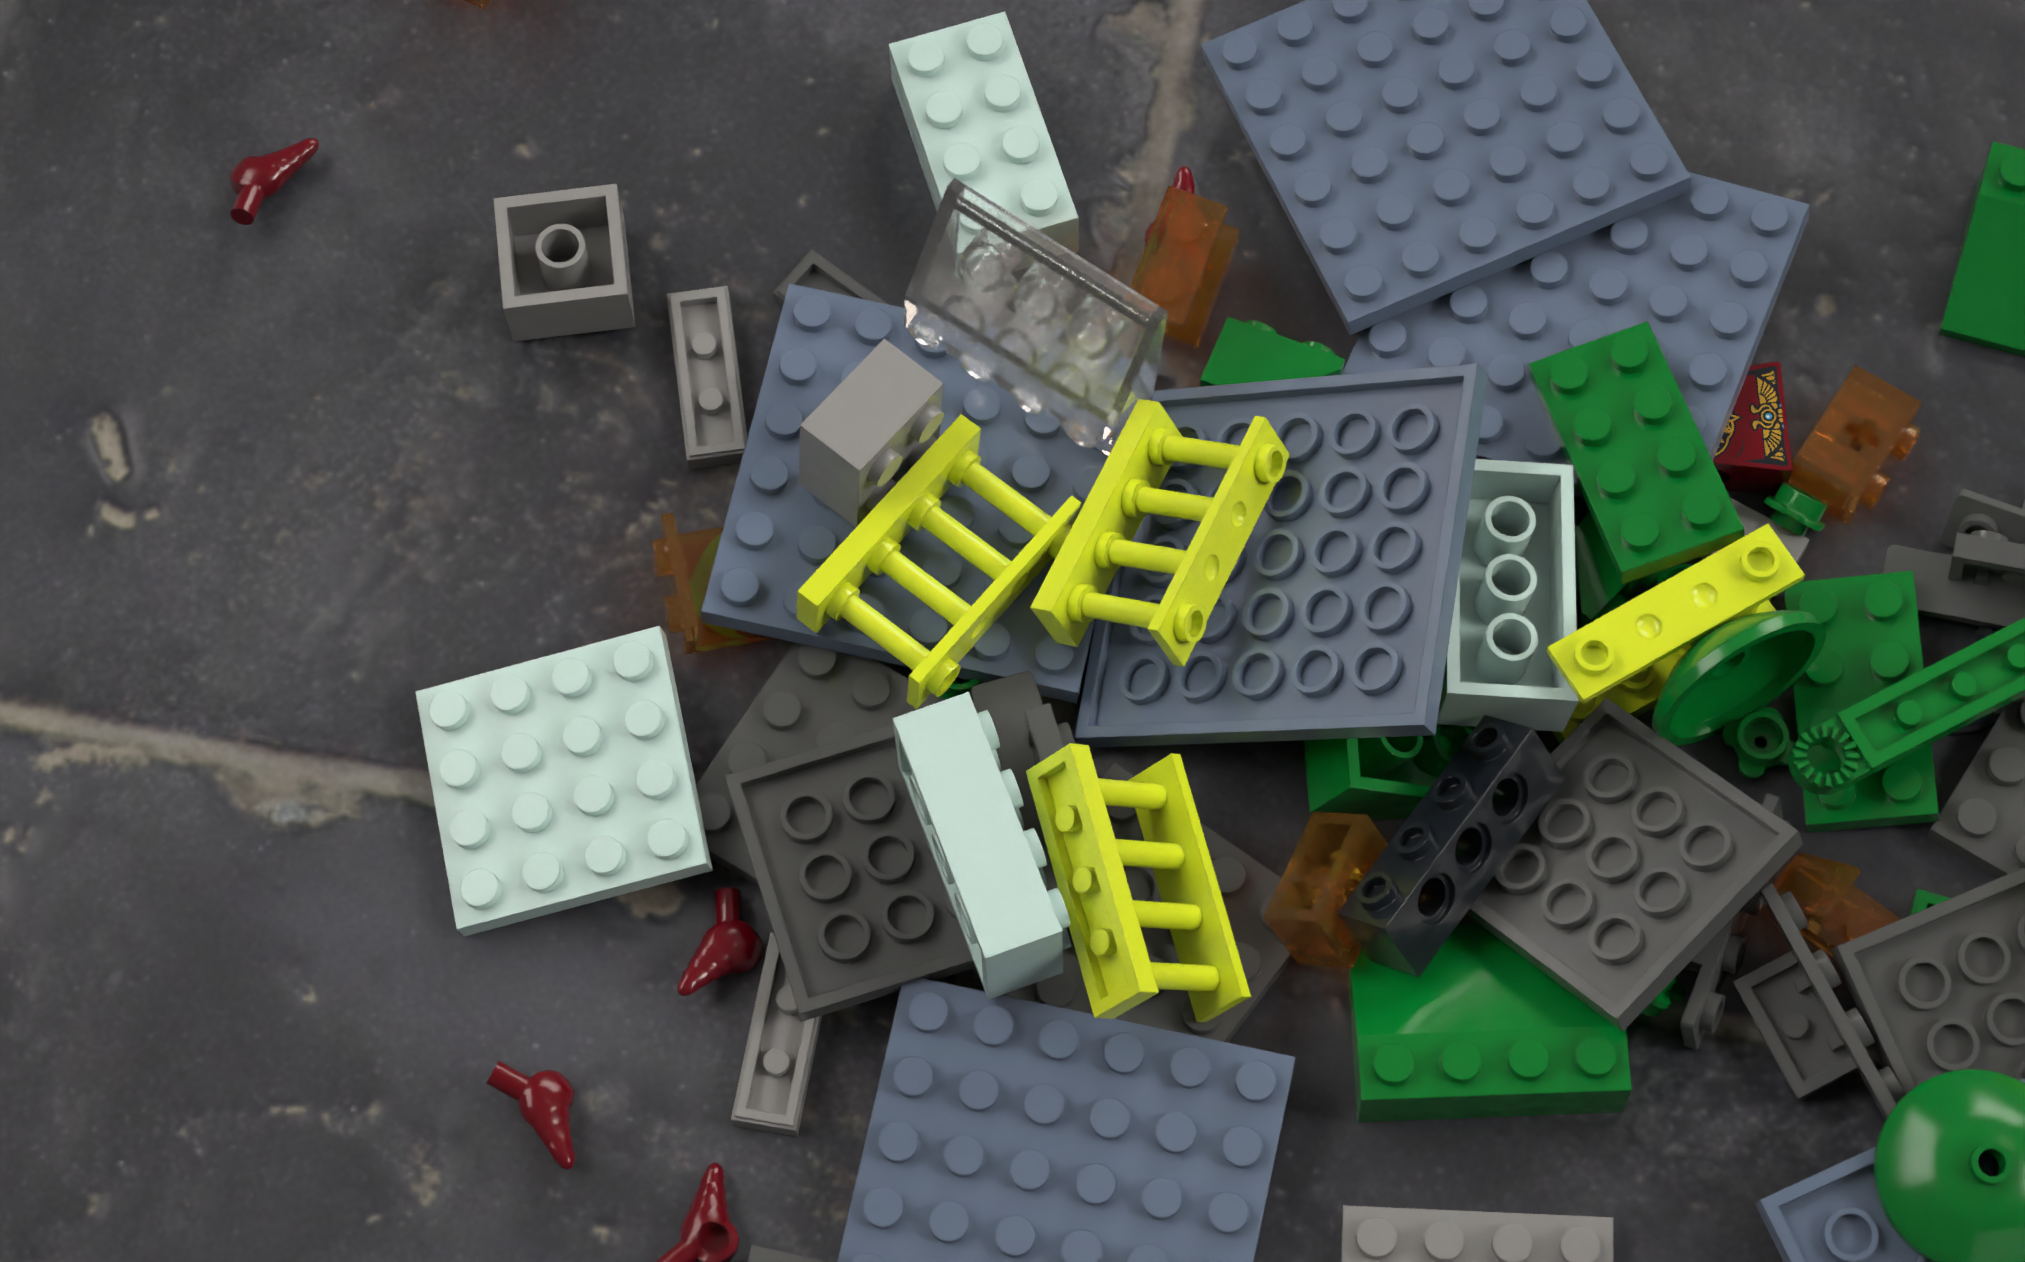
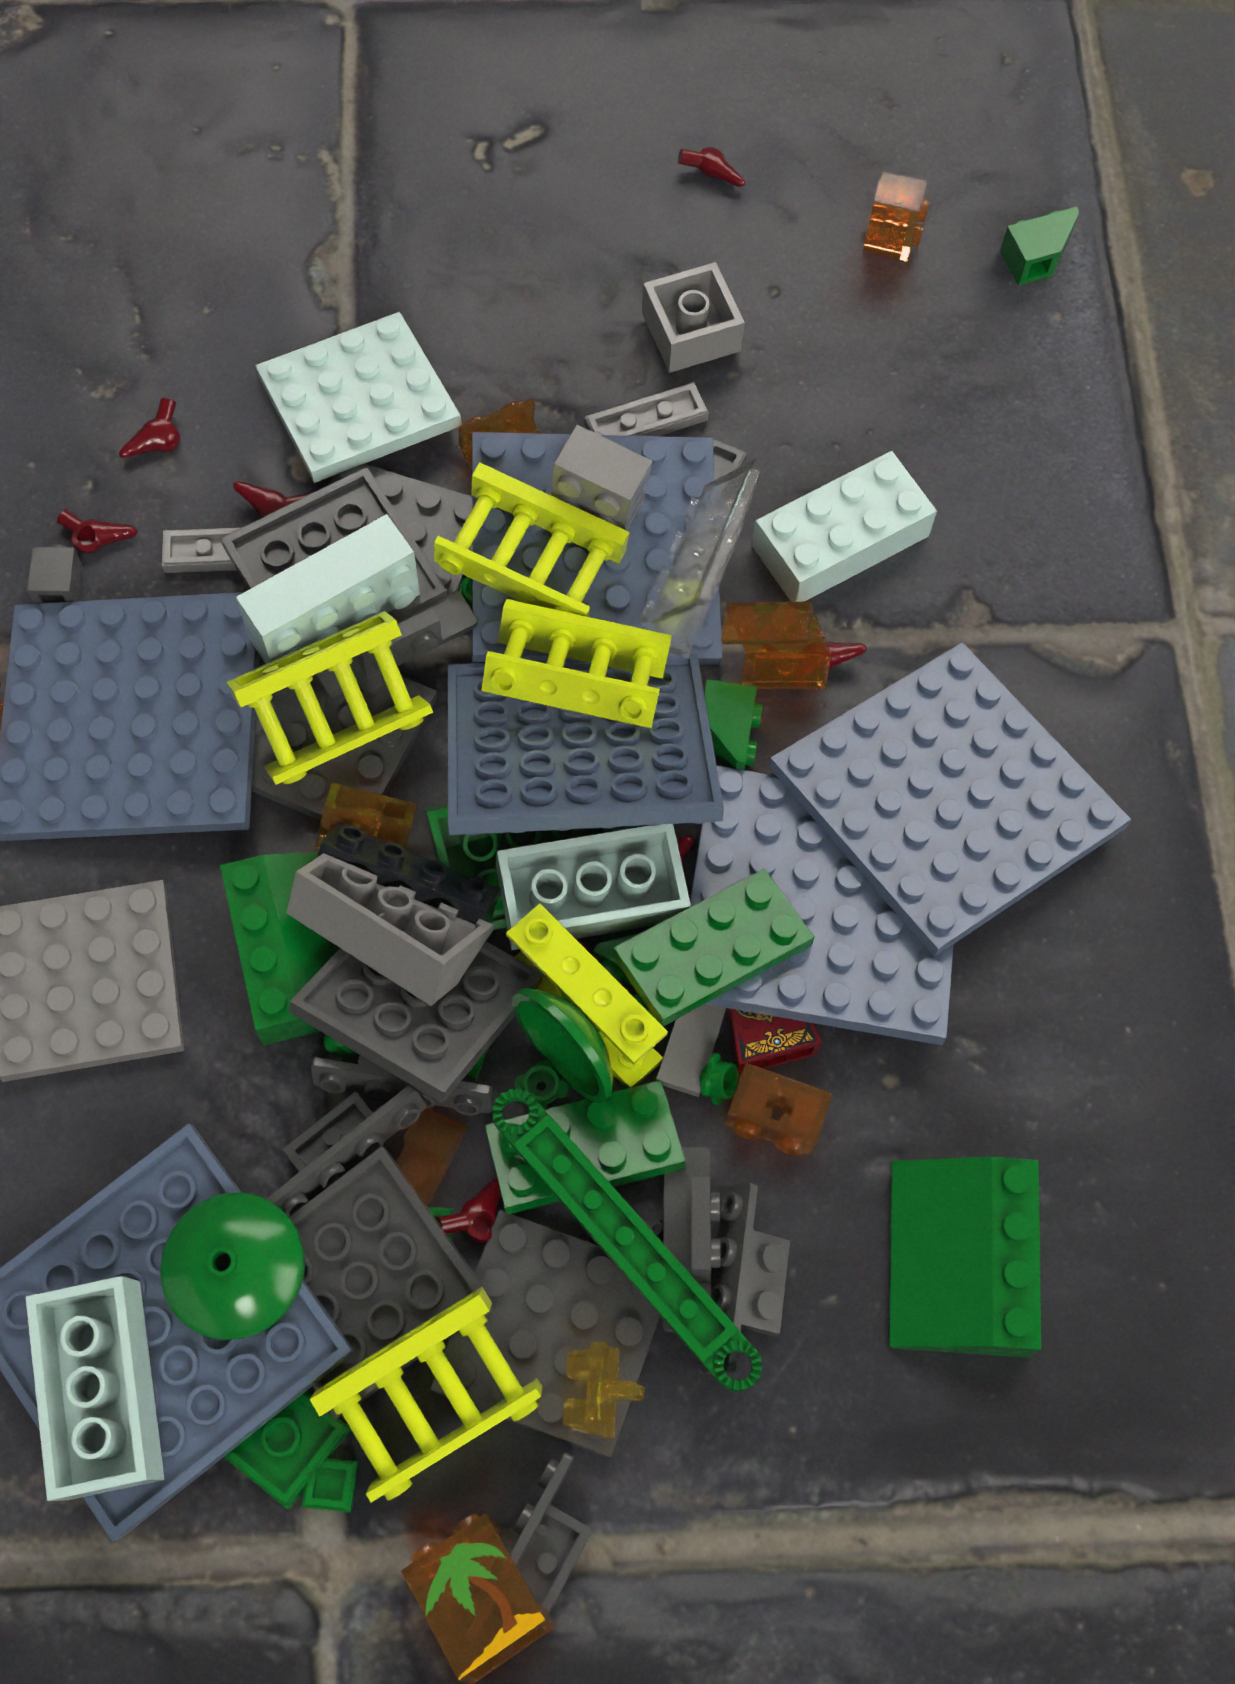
camera: 70 degrees right, 0 degrees up
none -> light grey wedge [286,853,494,1006]
none -> dark red animal [436,1177,501,1243]

